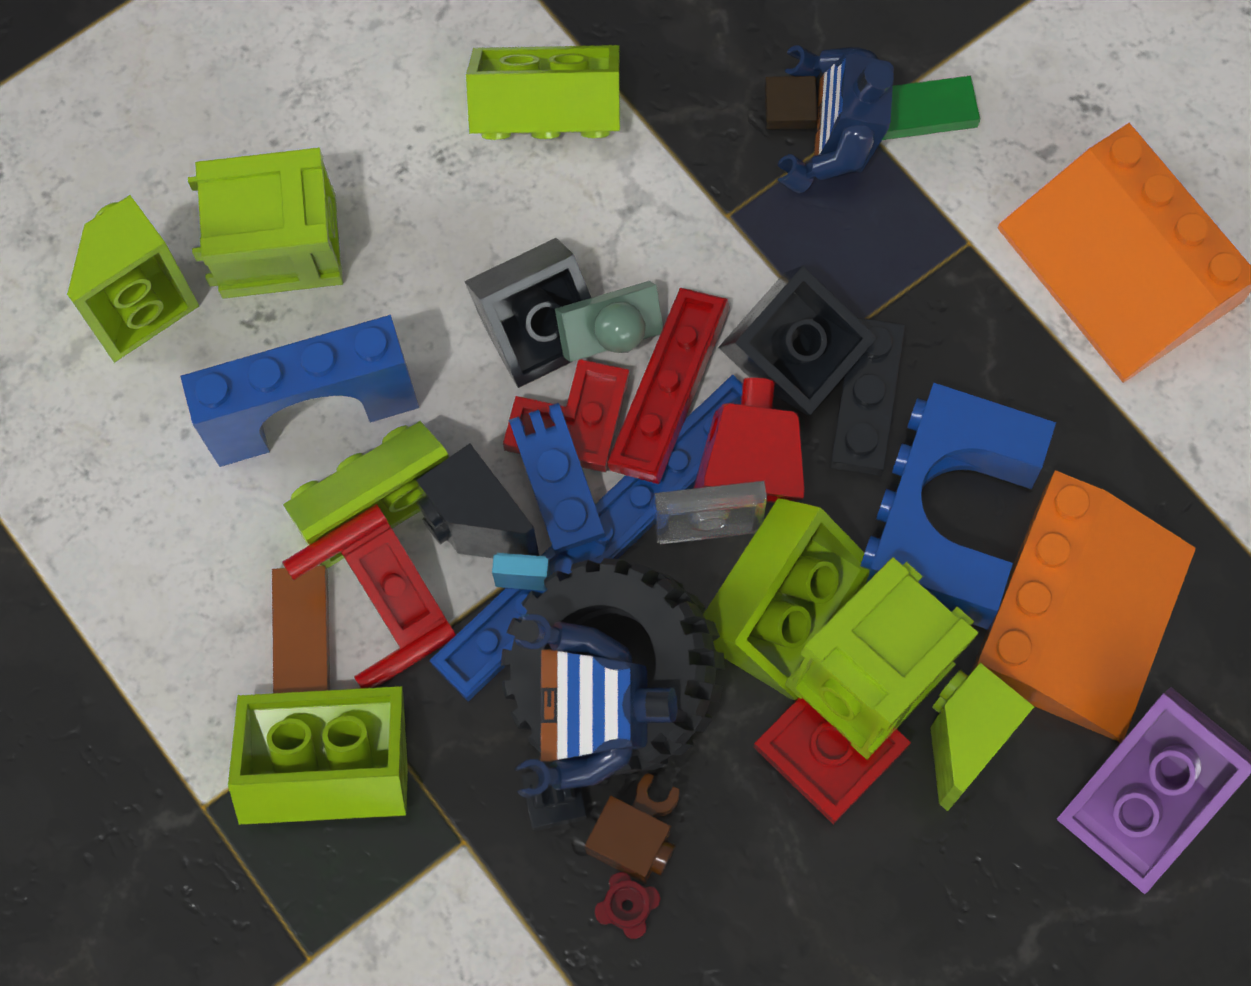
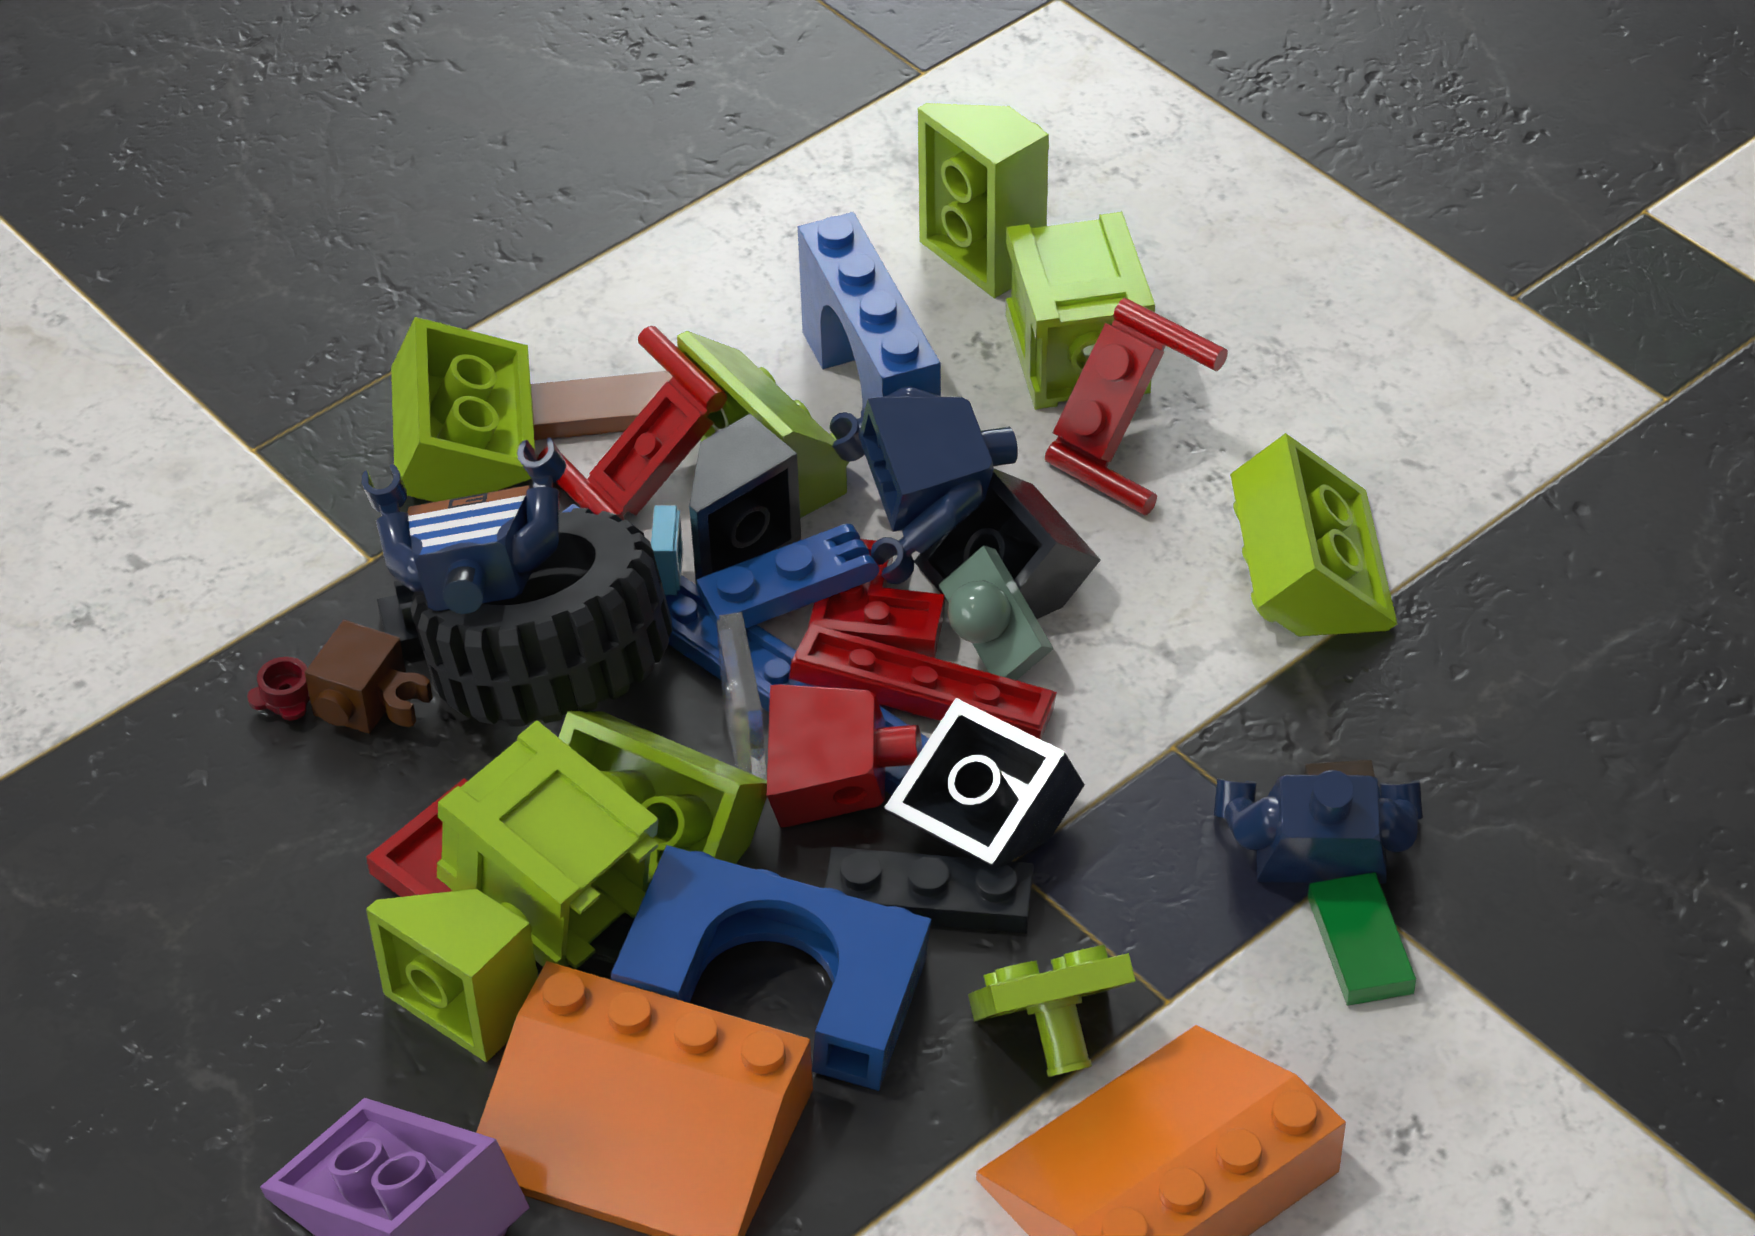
camera: 85 degrees right, 25 degrees down
none -> dark blue torso [830,386,1018,584]
none -> lime plate [968,945,1136,1077]
none -> red plate [1045,298,1228,515]

